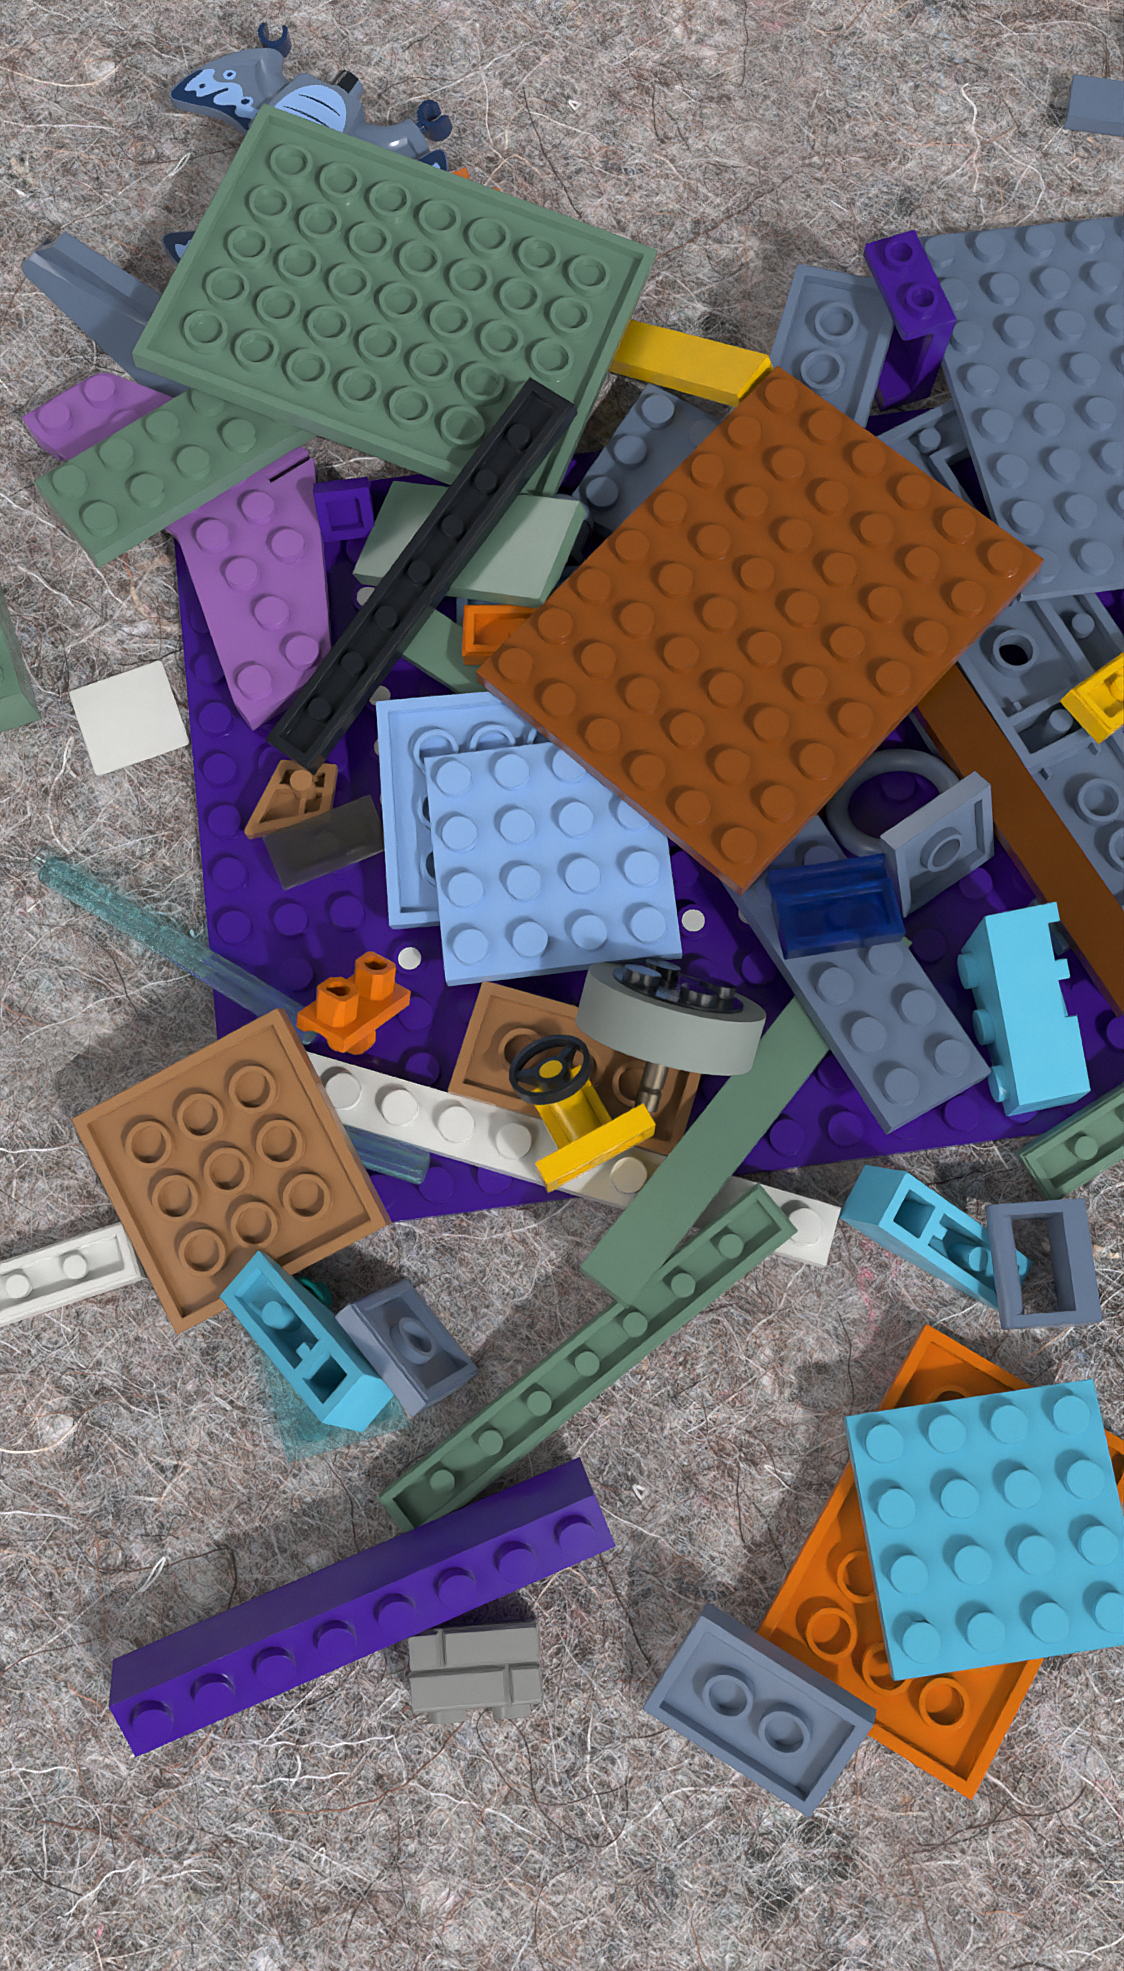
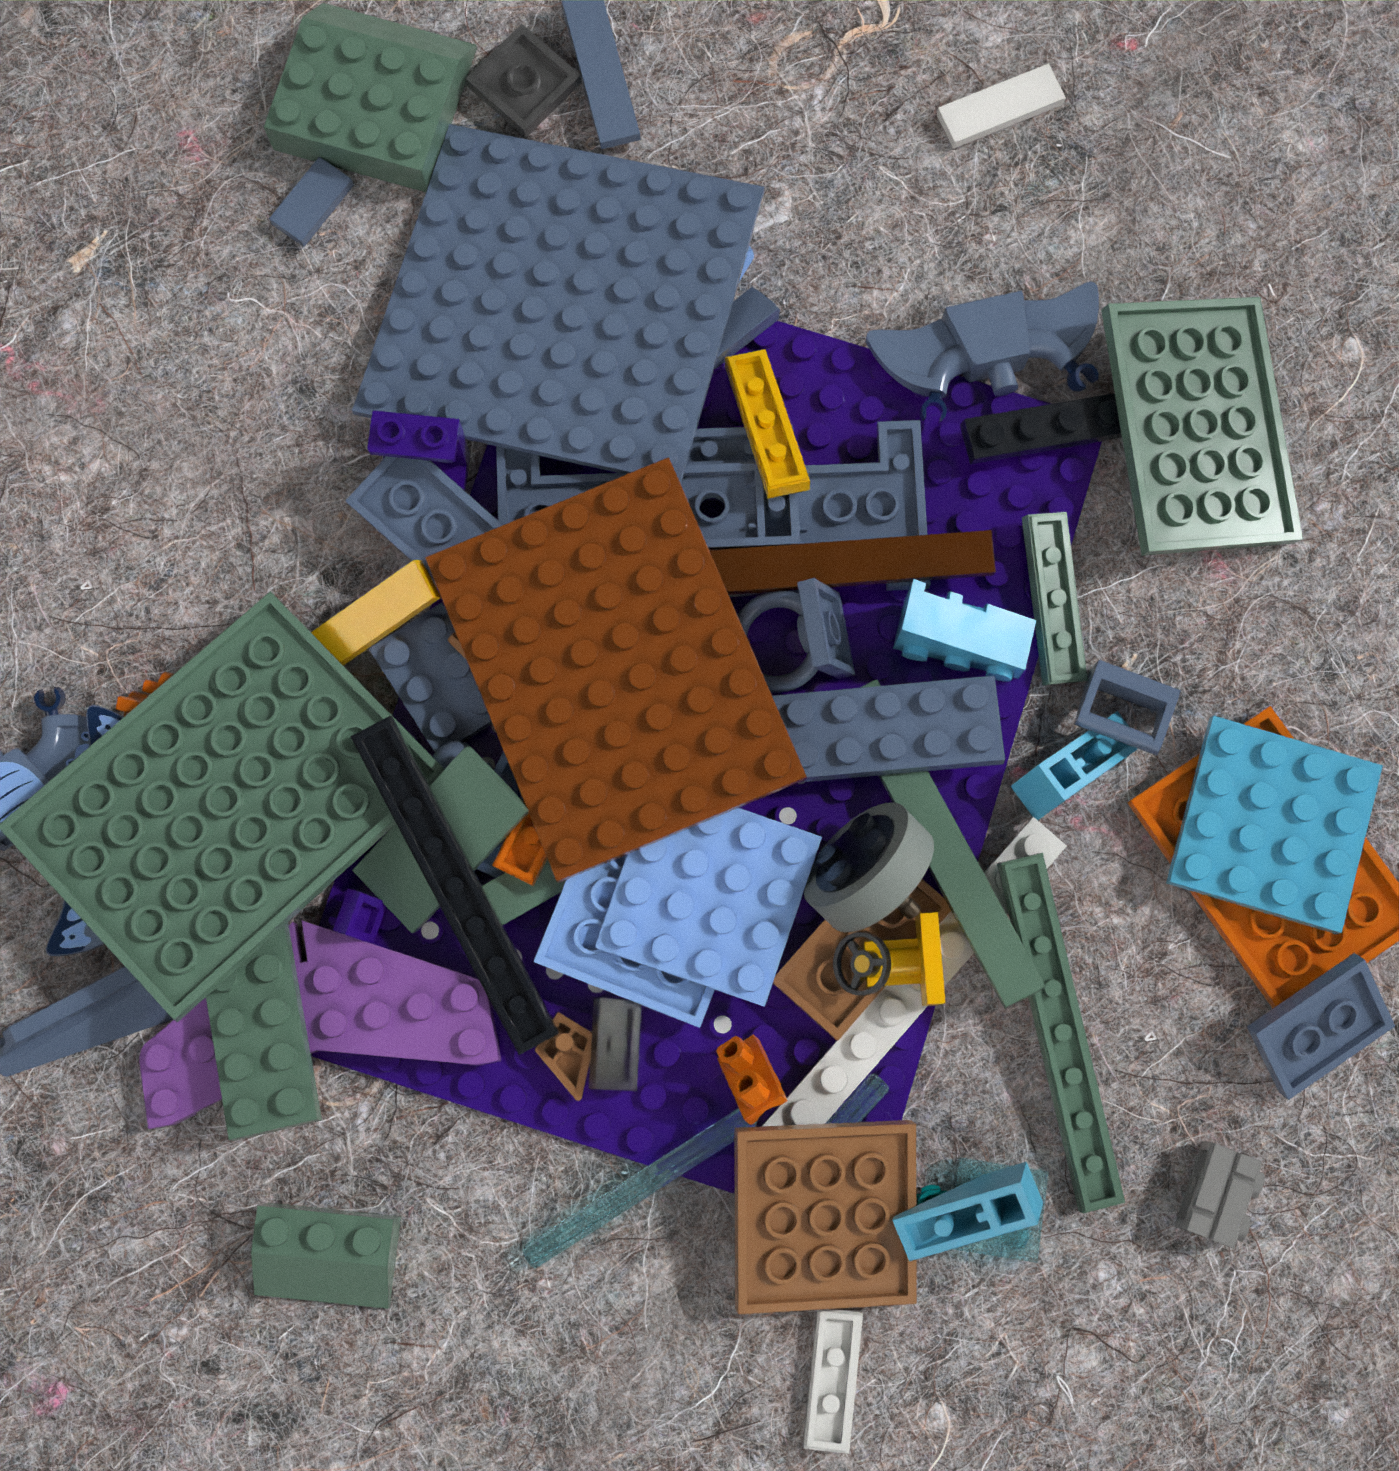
camera: 70 degrees left, 5 degrees up
white sticker [69,661,189,776] -> none
dark purple brick [108,1457,616,1757] -> none
sand blue tile [335,1279,479,1417] -> none
clear blue plate [765,853,906,960] -> none

